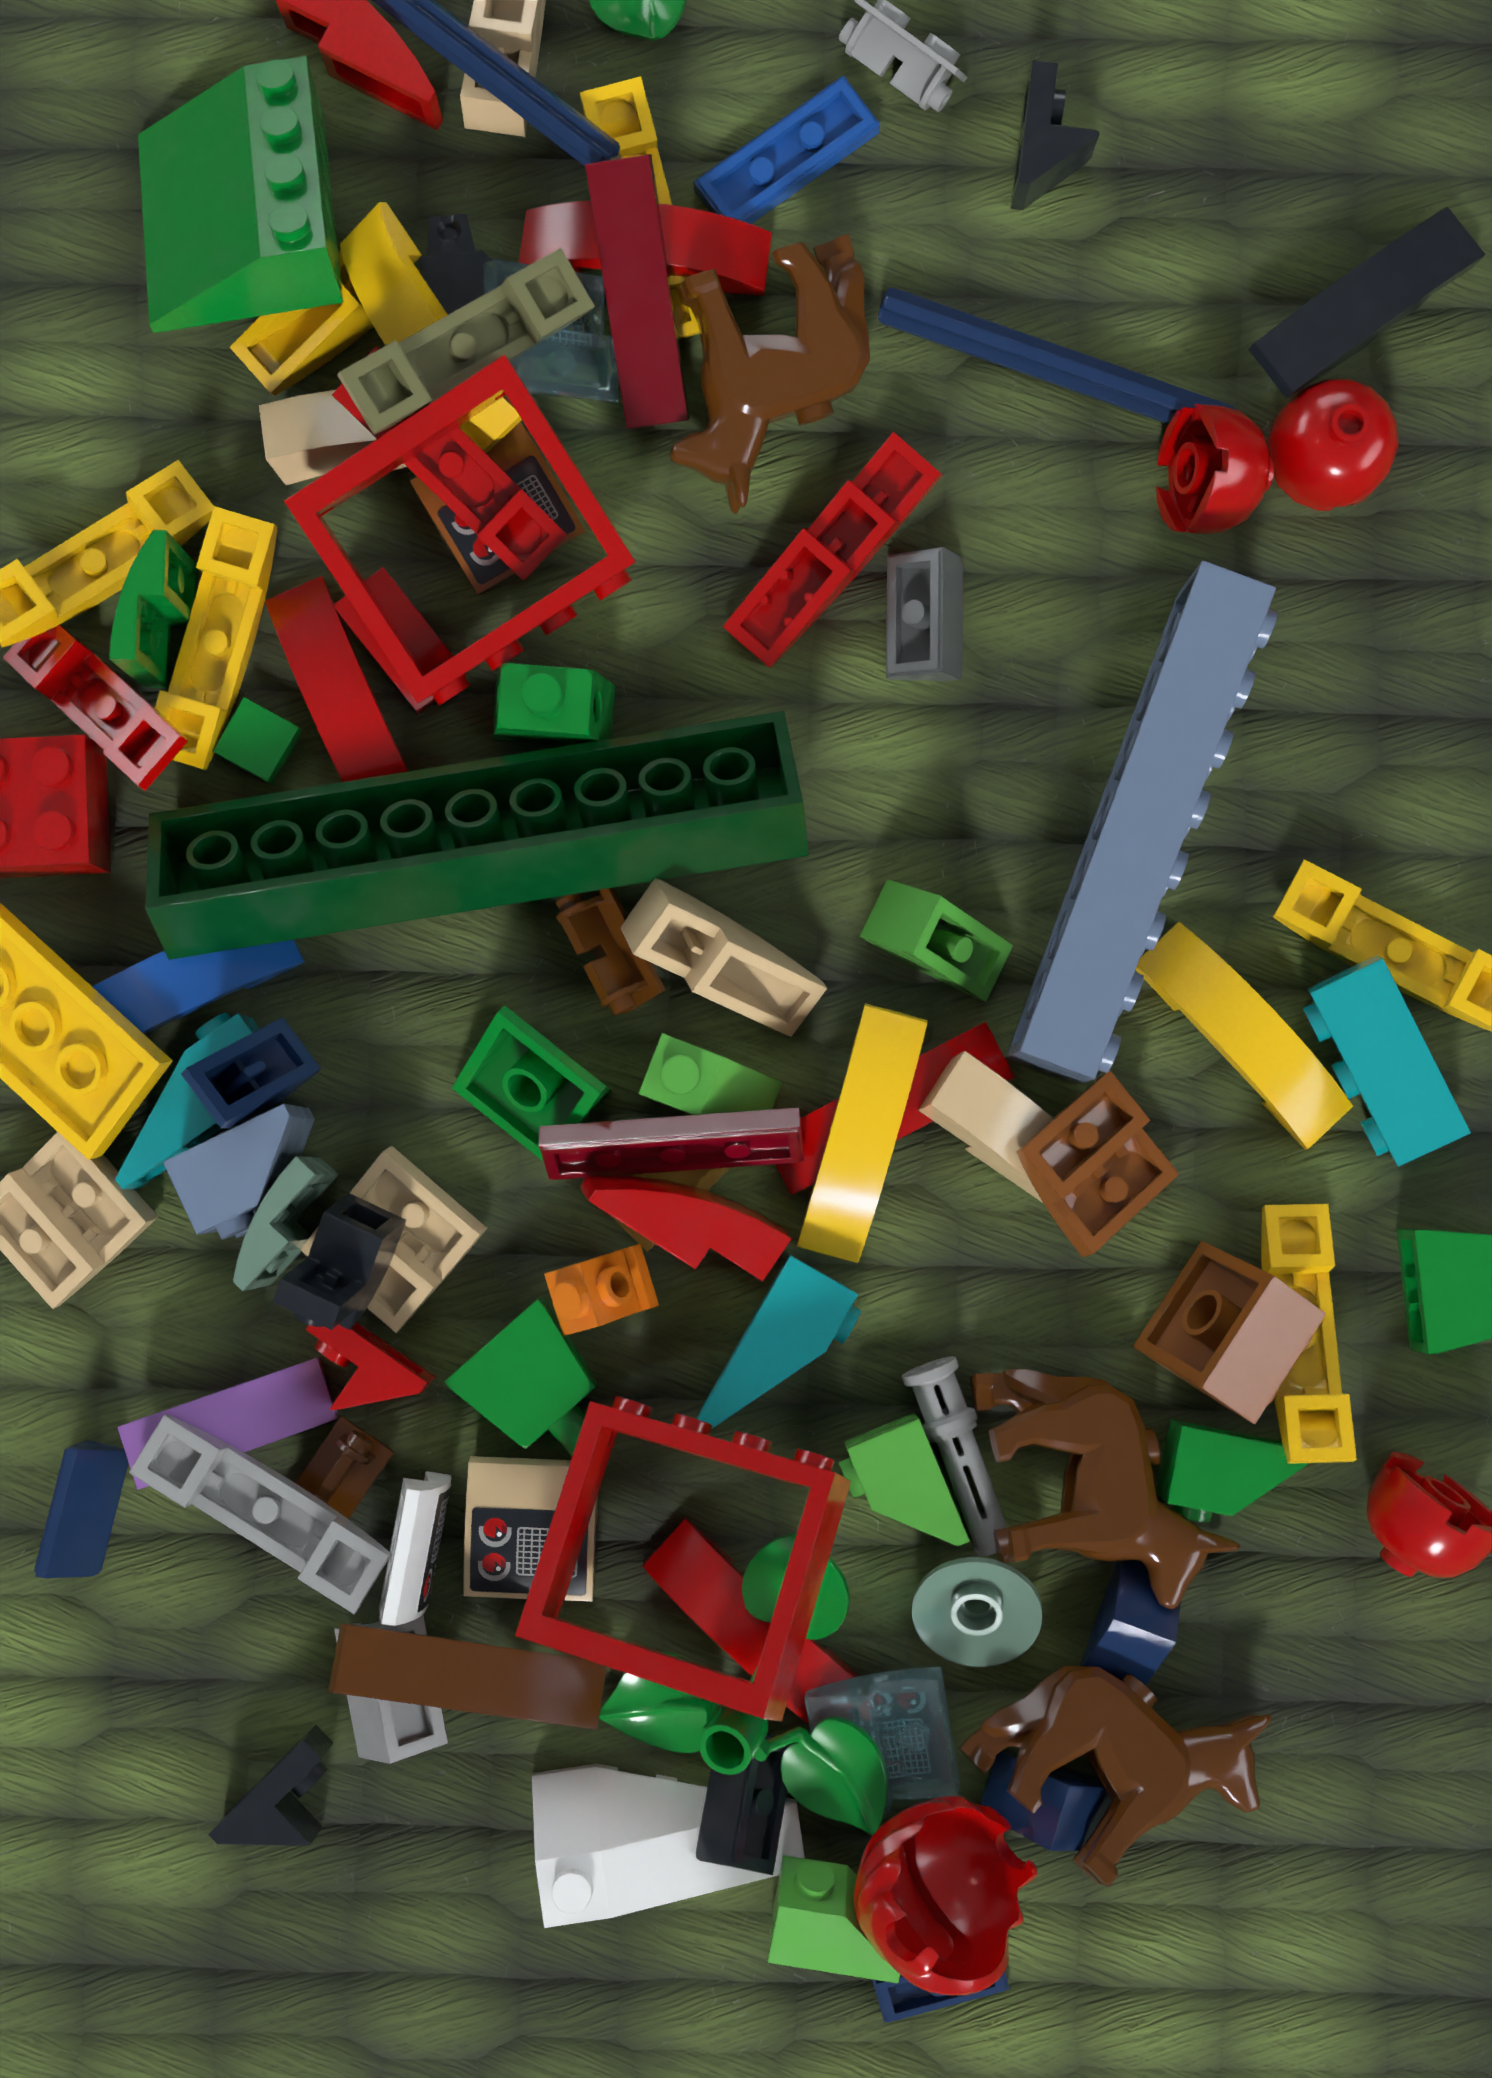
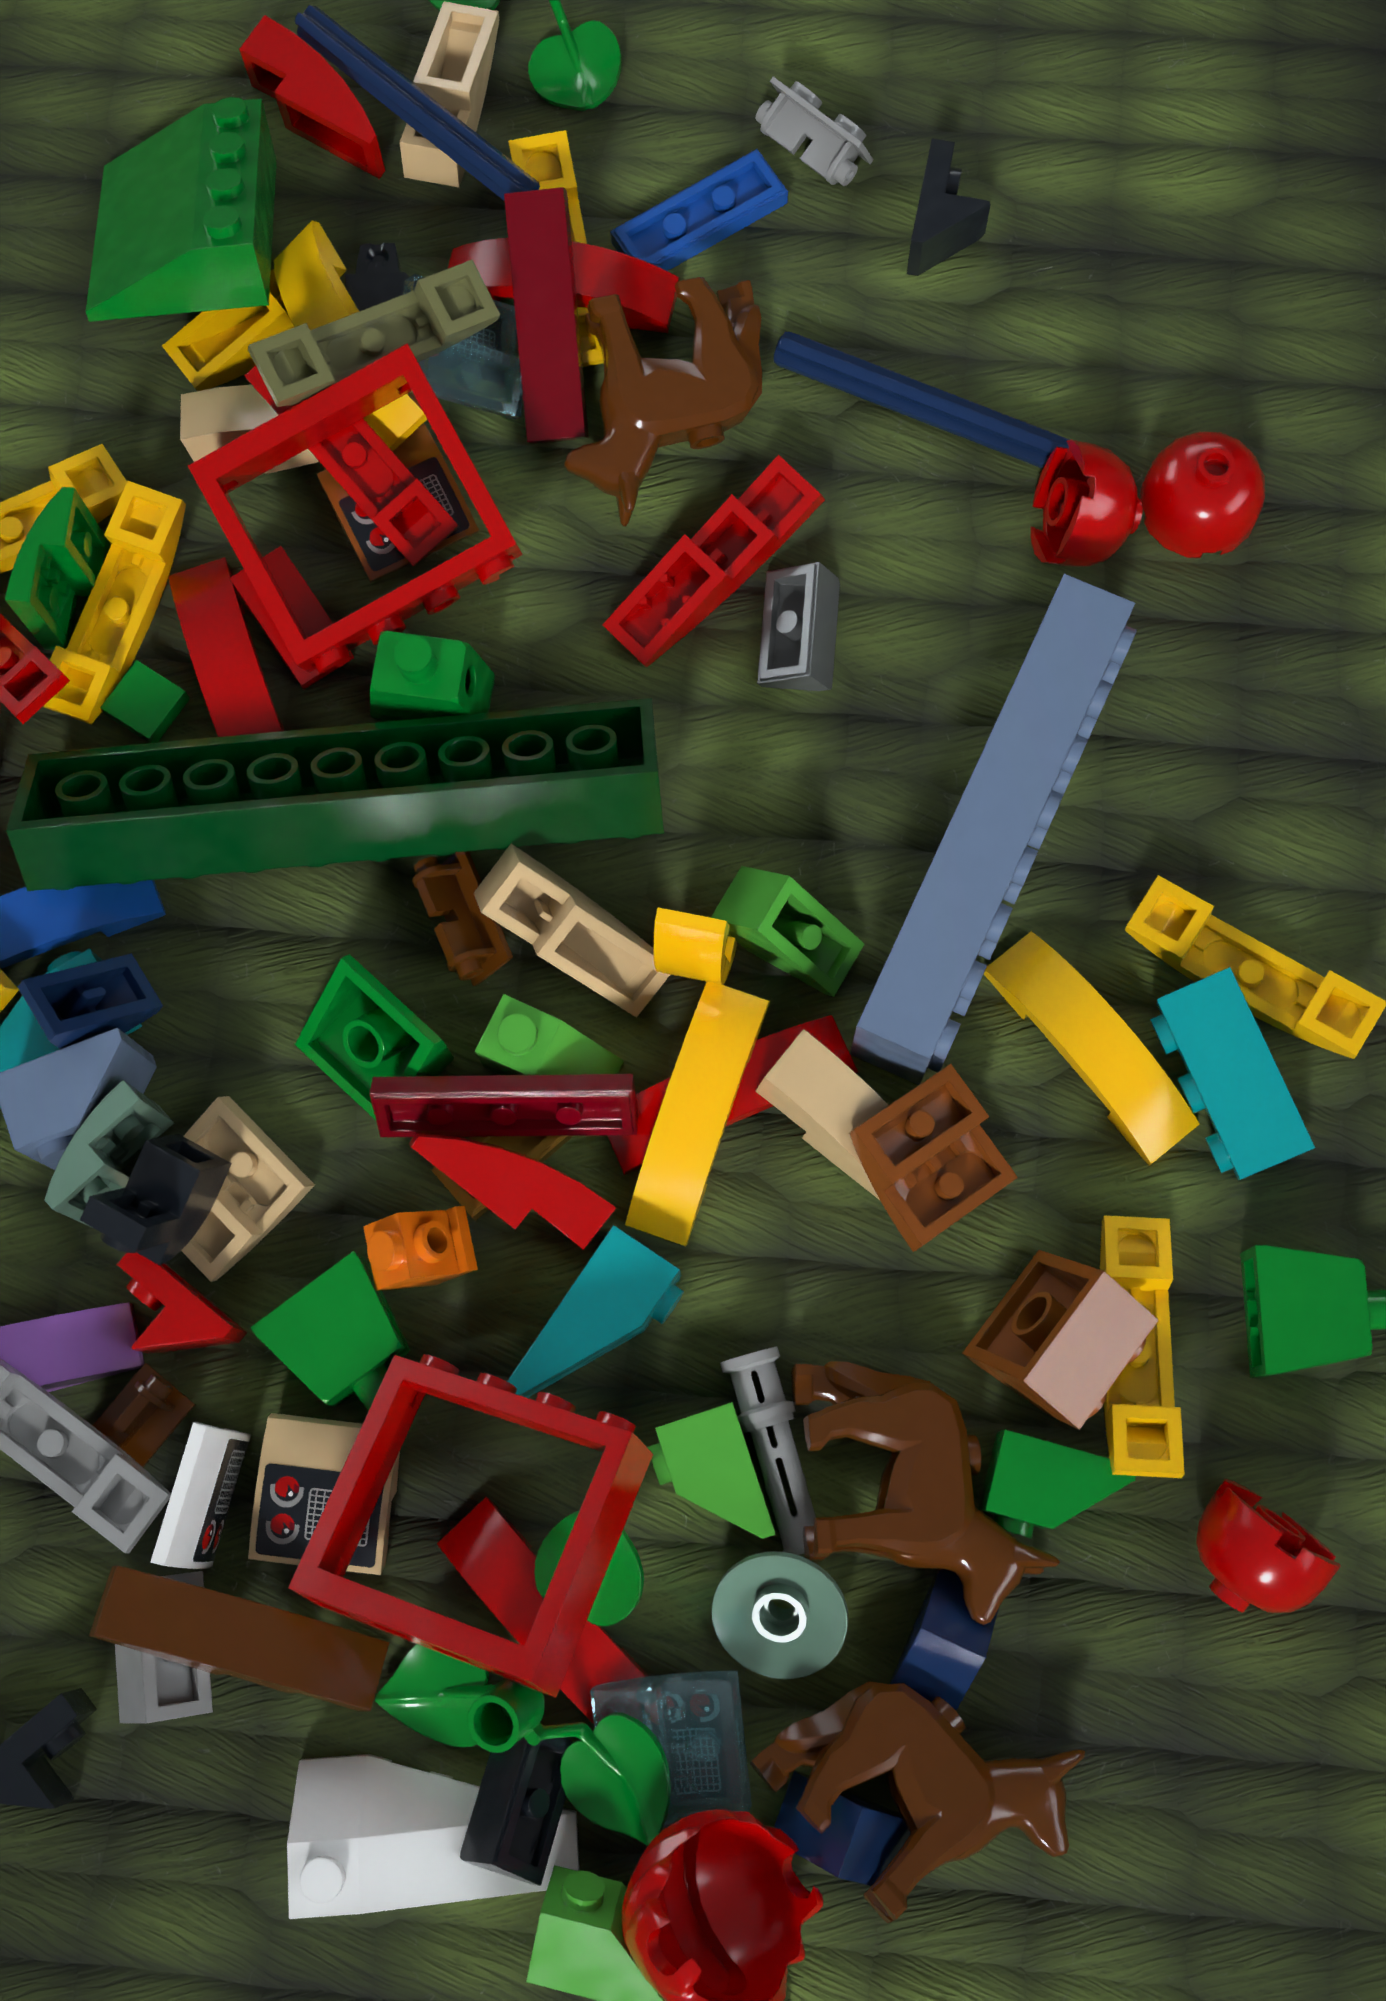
camera: 10 degrees right, 10 degrees down
black slope [1248,206,1486,399] -> none
none -> yellow slope [654,907,737,985]

